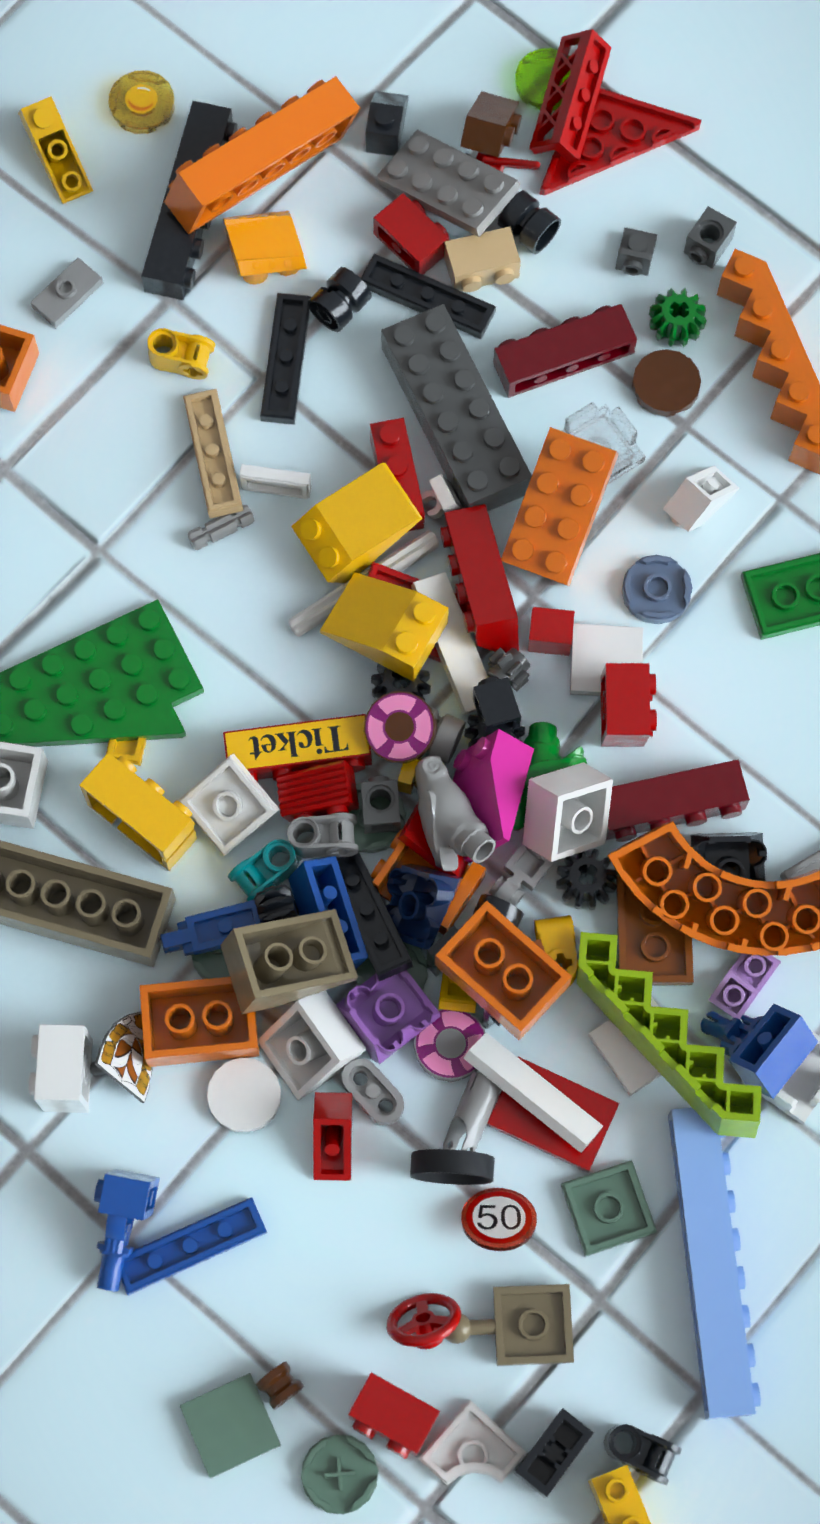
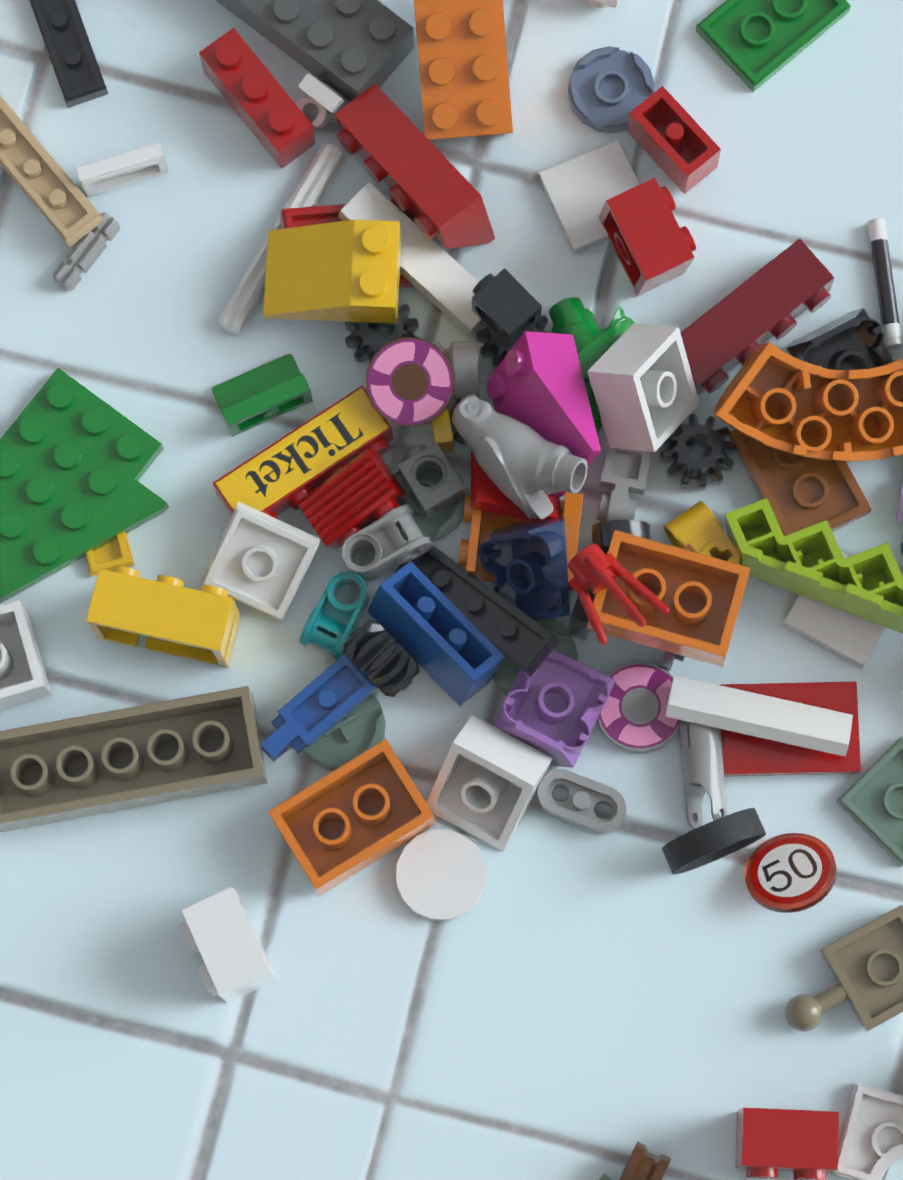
camera: 20 degrees left, 5 degrees up
shield [90,1012,153,1103] -> none
blue brick [94,1169,160,1291] -> none
blue tile [121,1197,267,1296] -> none
dark tan slope [221,909,358,1014] -> none
yellow slope [291,462,423,583] -> none
red slope [313,1092,352,1181] -> none
red piece [386,1293,461,1349] -> none
yellow tile [438,973,476,1013] -> none
dark grey gear [487,648,530,692] -> none
red panel [527,607,575,656] -> none
none -> green panel [212,354,313,437]
none -> red plant [567,543,670,645]
none -> red brick [627,86,721,194]
none -> black bar [867,218,903,350]

